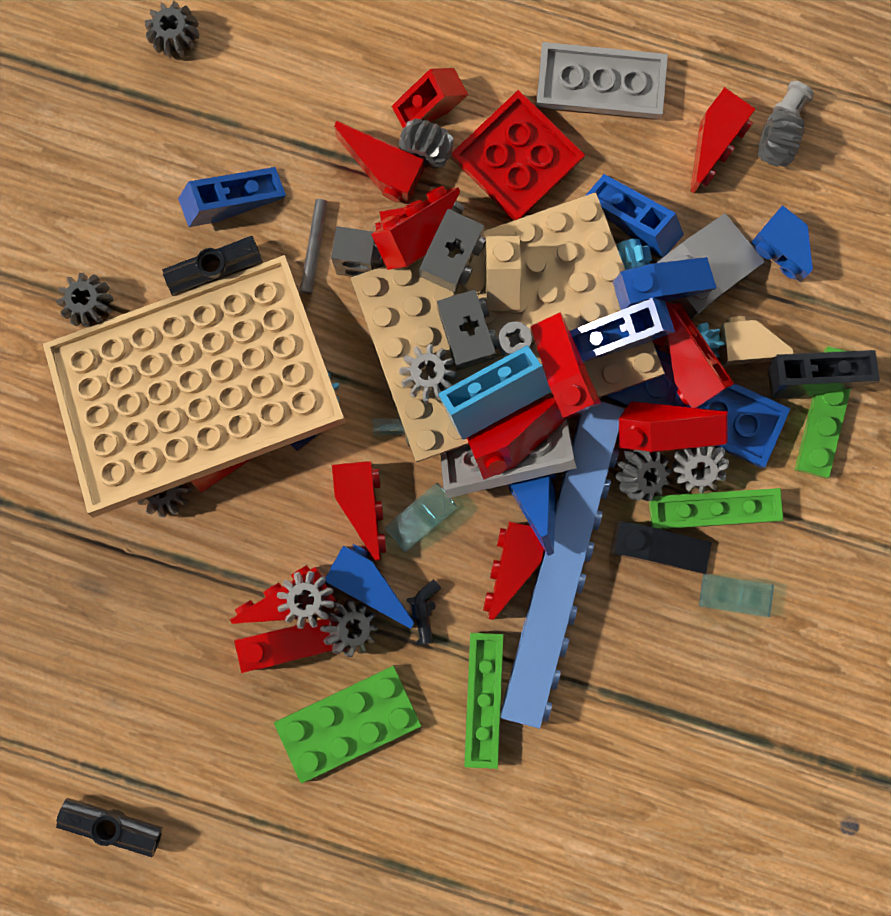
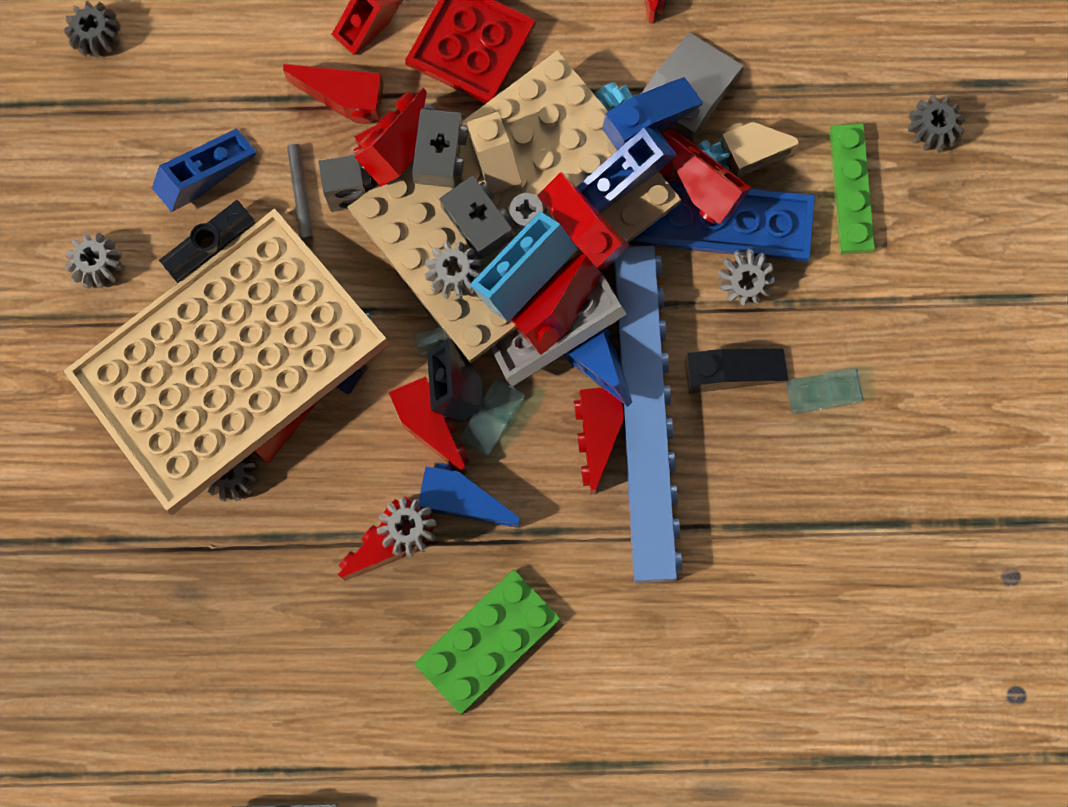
camera: 15 degrees left, 5 degrees down
dark grey gear [56,272,114,328] -> none
red slope [234,619,333,673] -> none
dark grey gear [320,600,378,657] -> none
dark grey gear [399,119,454,169] -> none
black piece [406,579,441,645] -> none
bright green plate [464,632,503,769] -> none
blue slope [585,174,684,258] -> none
dark grey gear [614,450,673,501] -> none
red slope [618,401,728,452] -> none
bright green plate [649,488,783,529] -> none
blue slope [751,205,813,282] -> none
black slope [768,350,880,399] -> none
none -> light grey gear [65,233,122,289]
none -> black slope [427,338,484,422]

